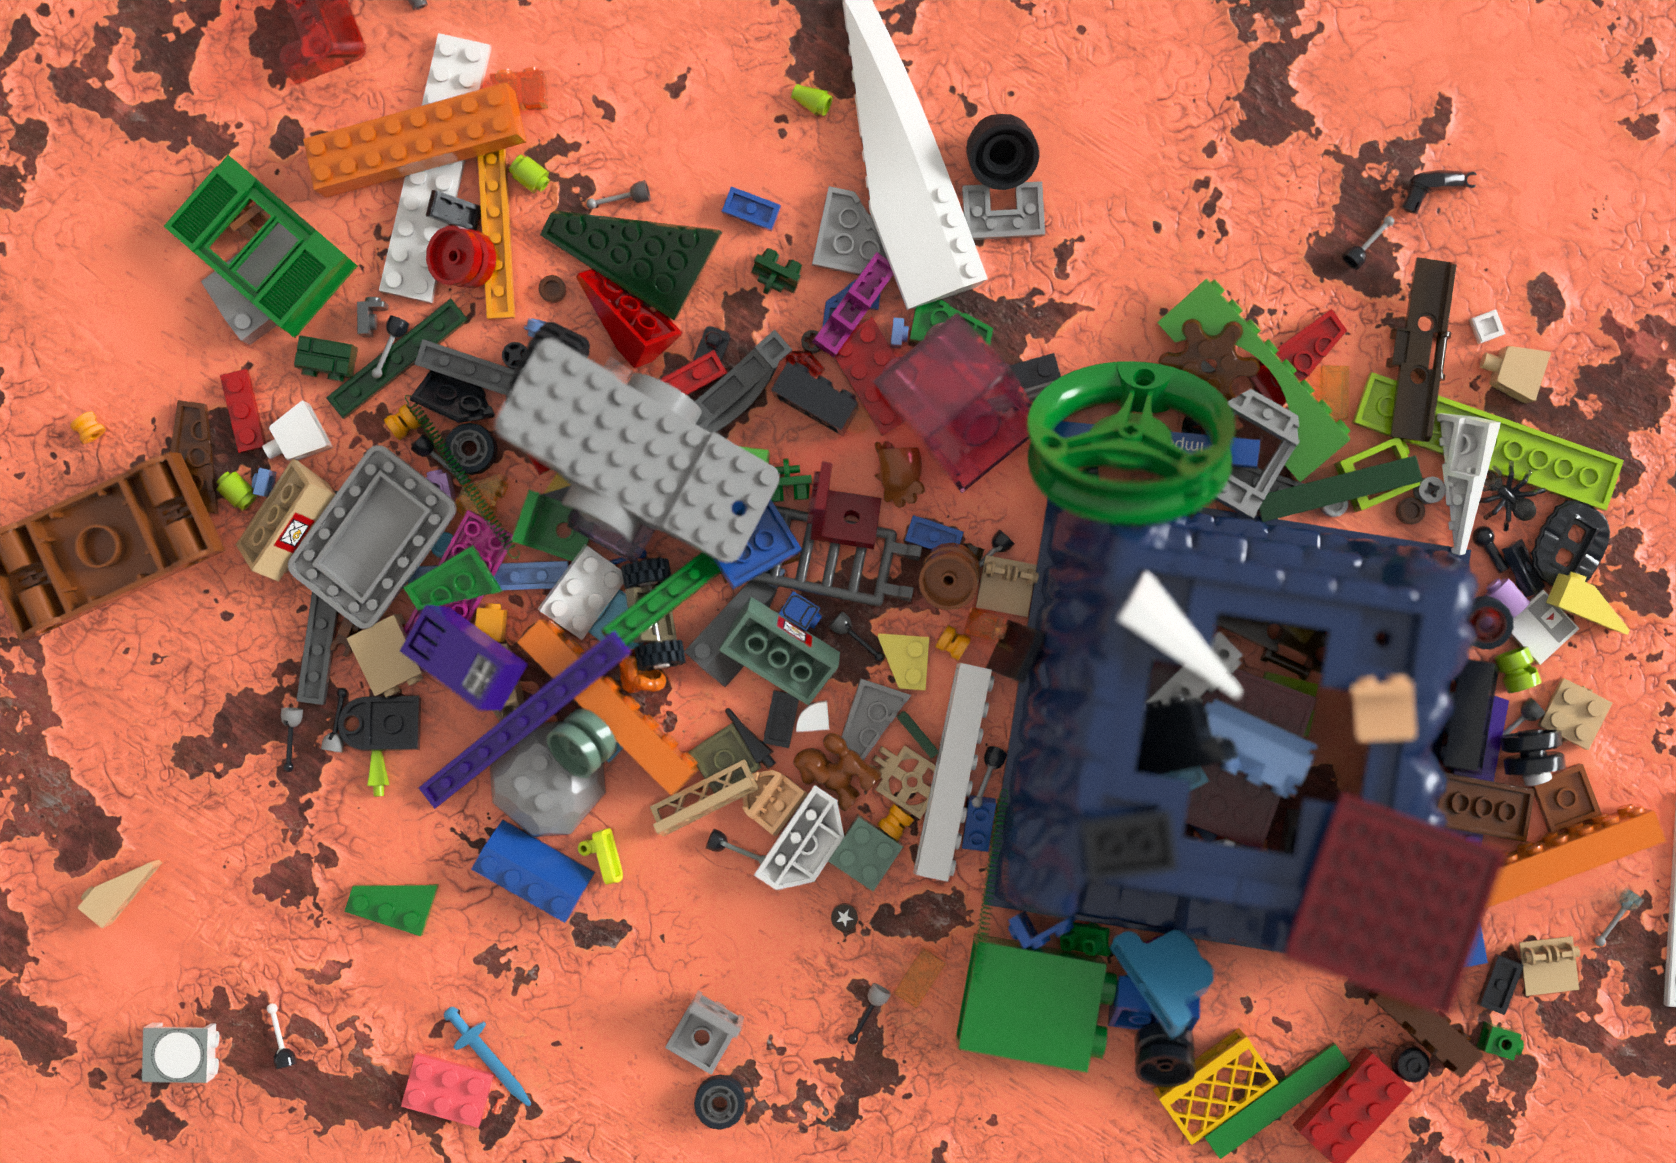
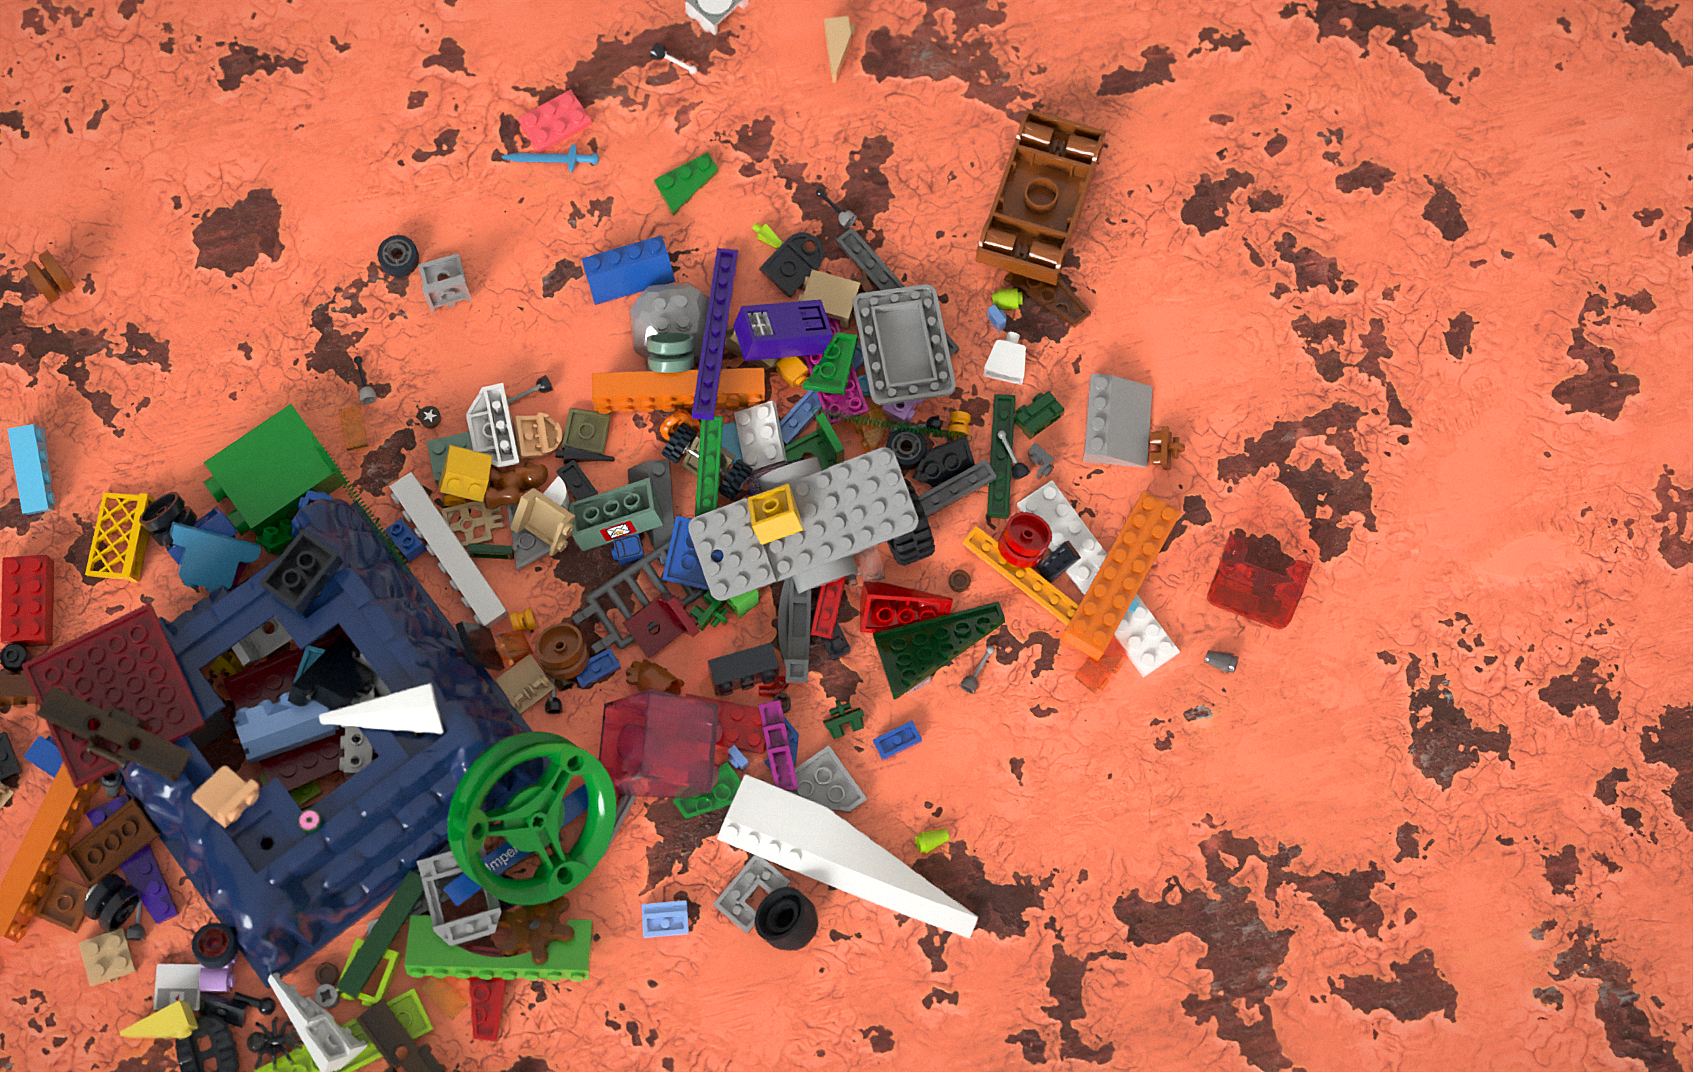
camera: 135 degrees right, 15 degrees down
light orange wheel [70,411,106,444] -> none
green piece [163,155,358,338] -> none
red plate [220,369,266,453] -> none
tan slope [236,459,336,581] -> none
hinge [321,688,348,753] -> none
black wheel [502,342,527,370] -> none
lime brick [509,154,550,193] -> none
medium blue plate [523,318,547,337] -> none
neon yellow piece [578,828,623,885] -> none
tan fence [650,760,759,836] -> none
hinge [829,611,885,662] -> none
light yellow wing [878,633,929,690] -> none
hinge [972,746,1007,808] -> none
black plate [1002,353,1061,393] -> none
green tile [1204,1042,1351,1159] -> none
black brick [1440,659,1499,776] -> none
lime wheel [1494,646,1542,694] -> none
none -> dark brown piece [35,686,192,783]
none -> tile [297,809,323,833]
none -> yellow slope [438,445,492,502]
none -> tan panel [510,488,575,556]
none -> light blue plate [641,900,689,938]
none -> yellow slope [748,483,803,545]

